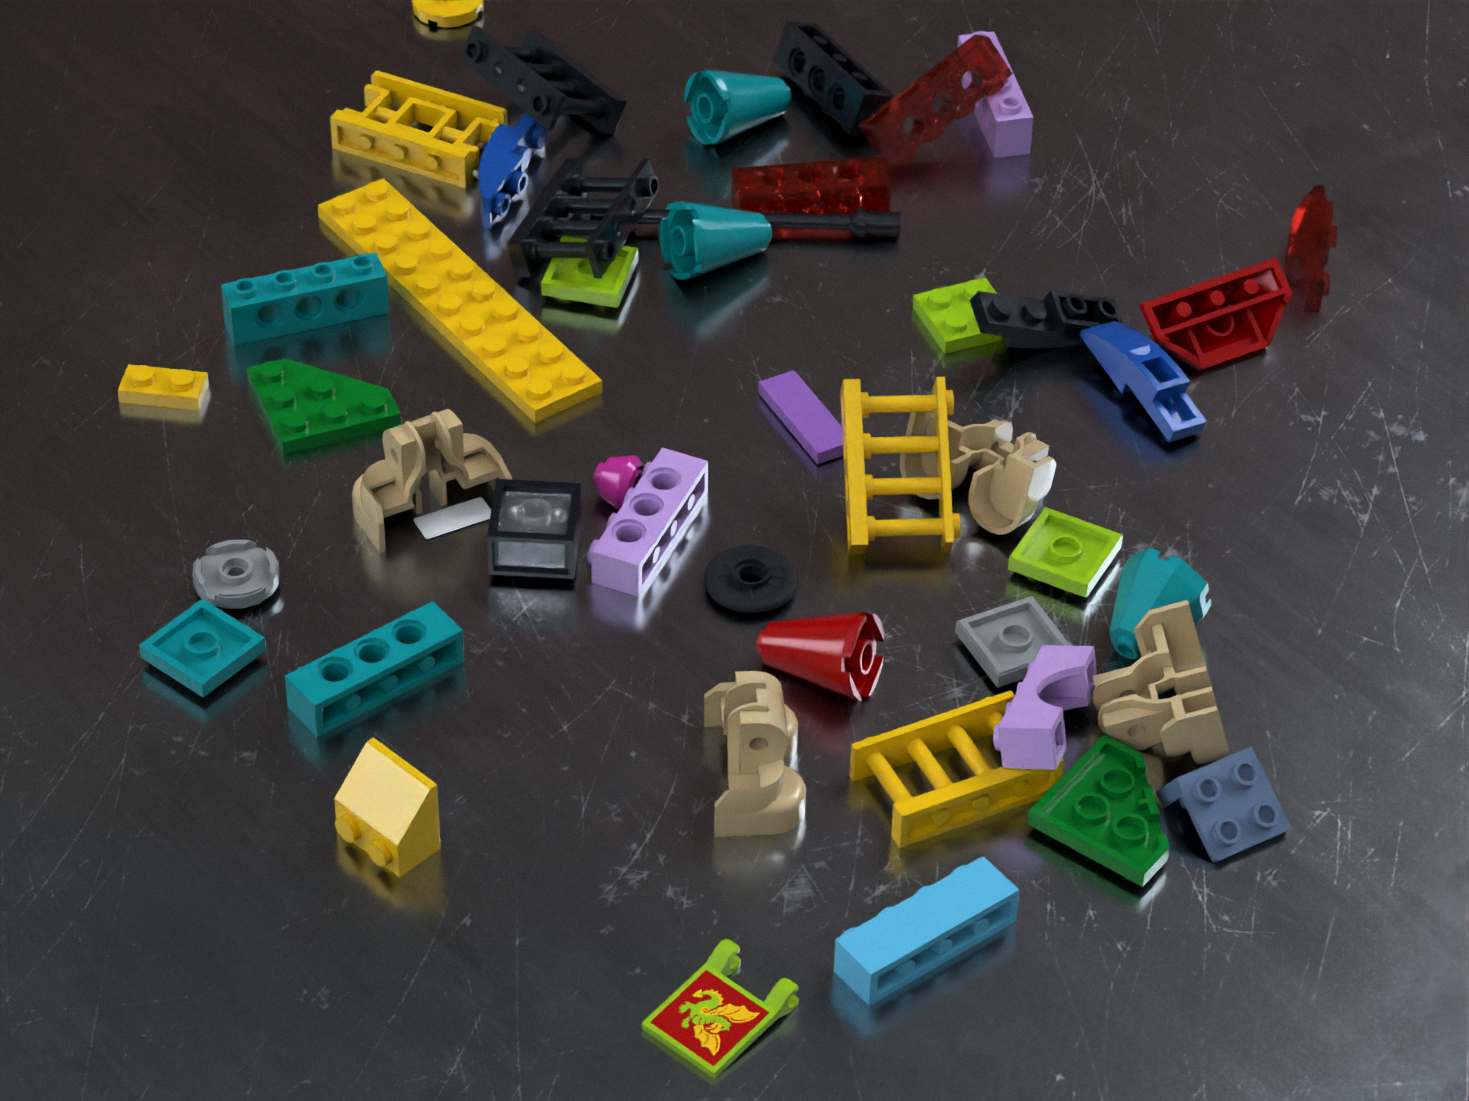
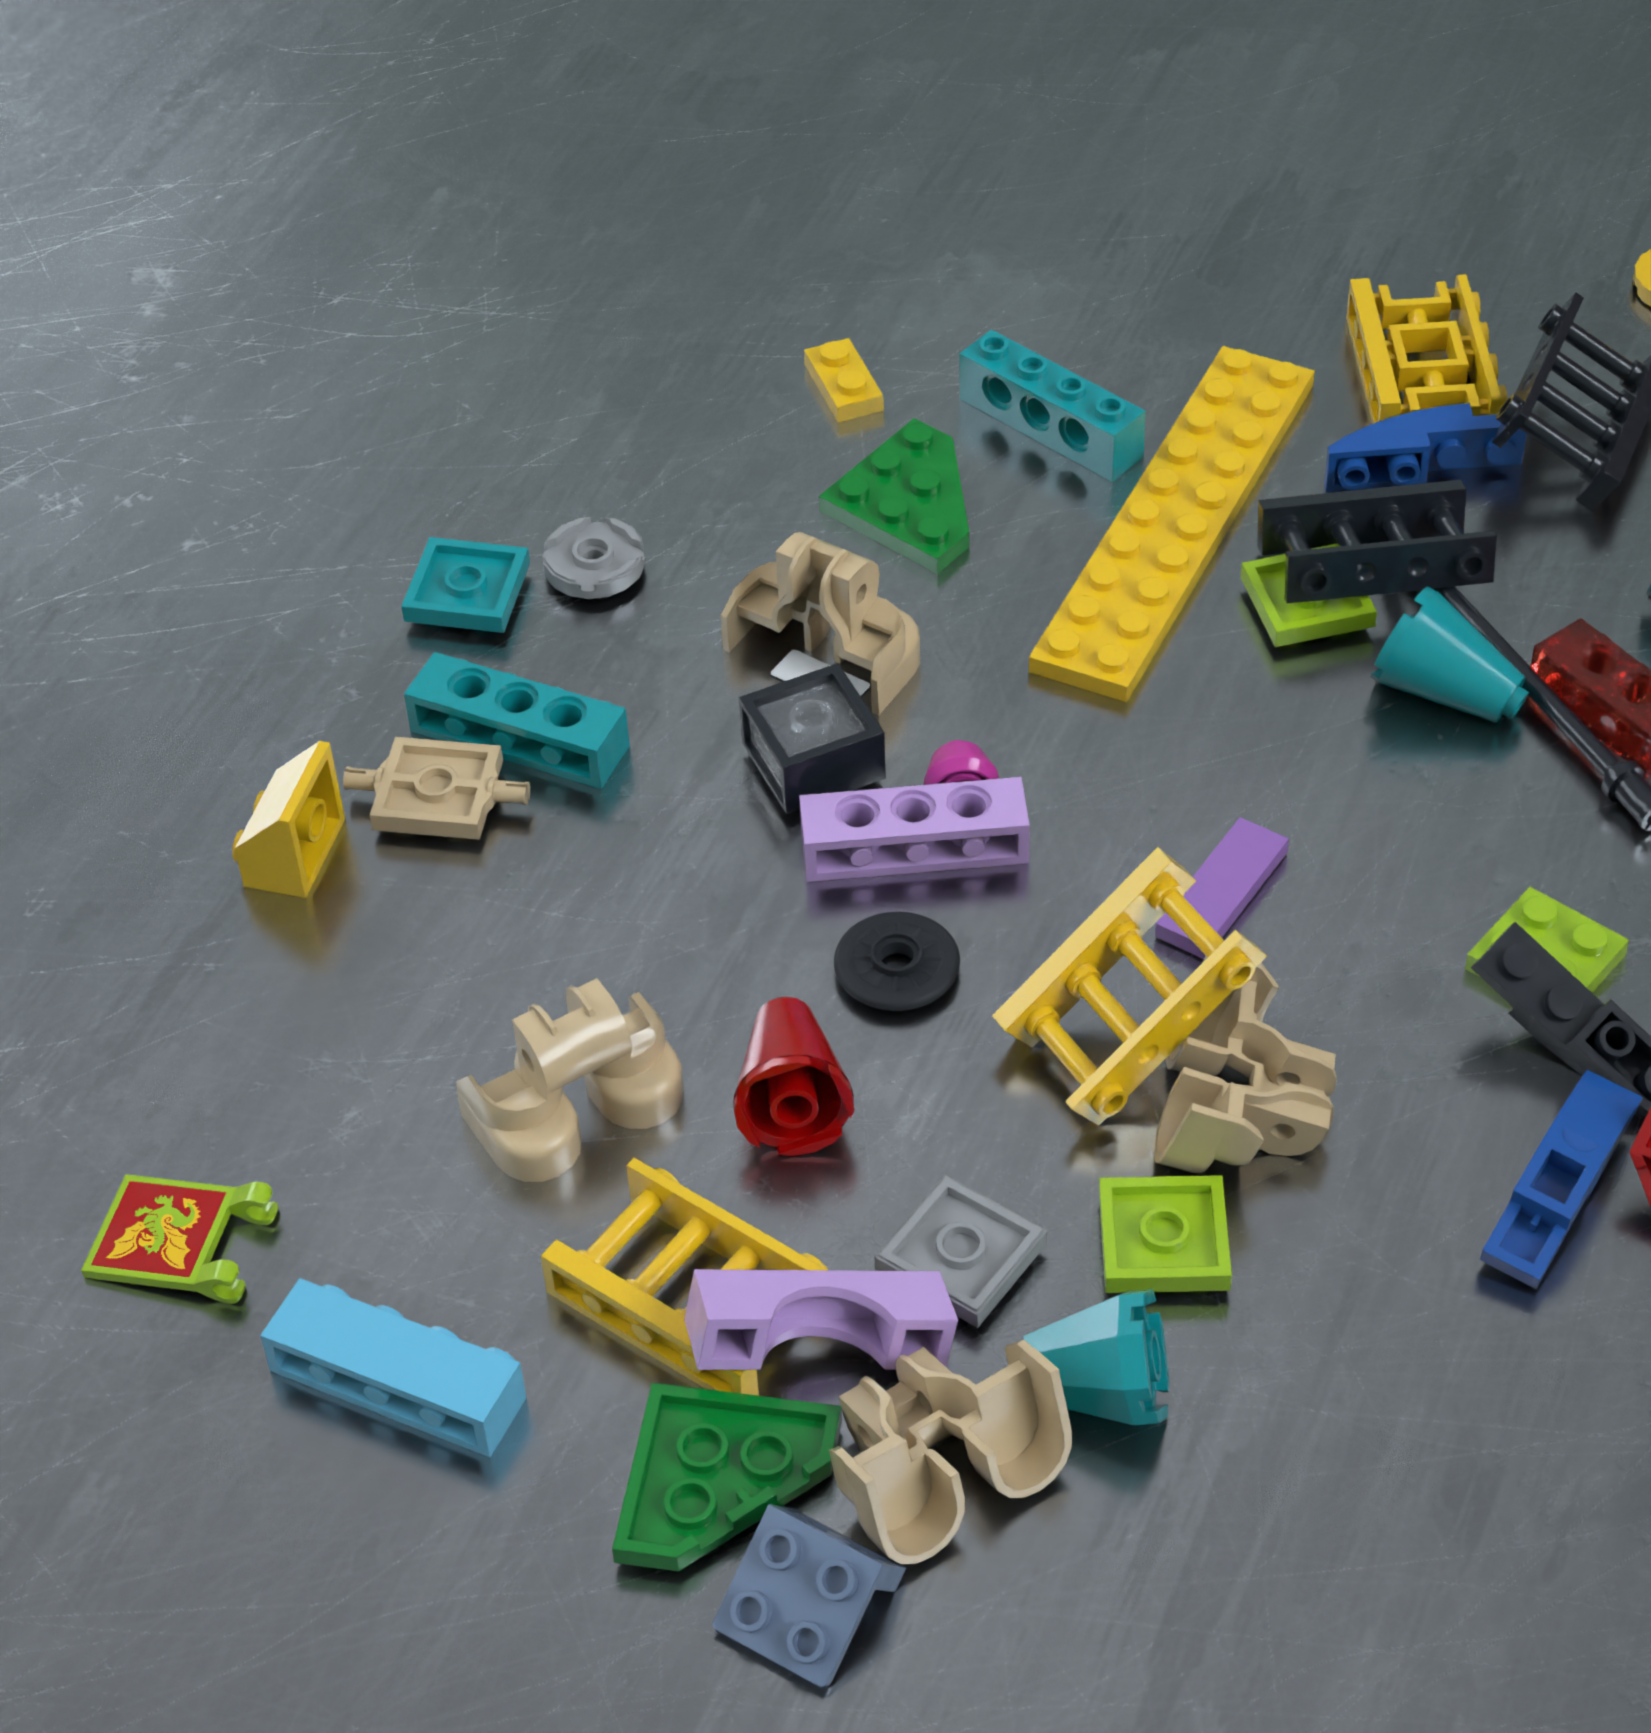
camera: 65 degrees right, 5 degrees up
none -> tan plate [343,737,530,840]

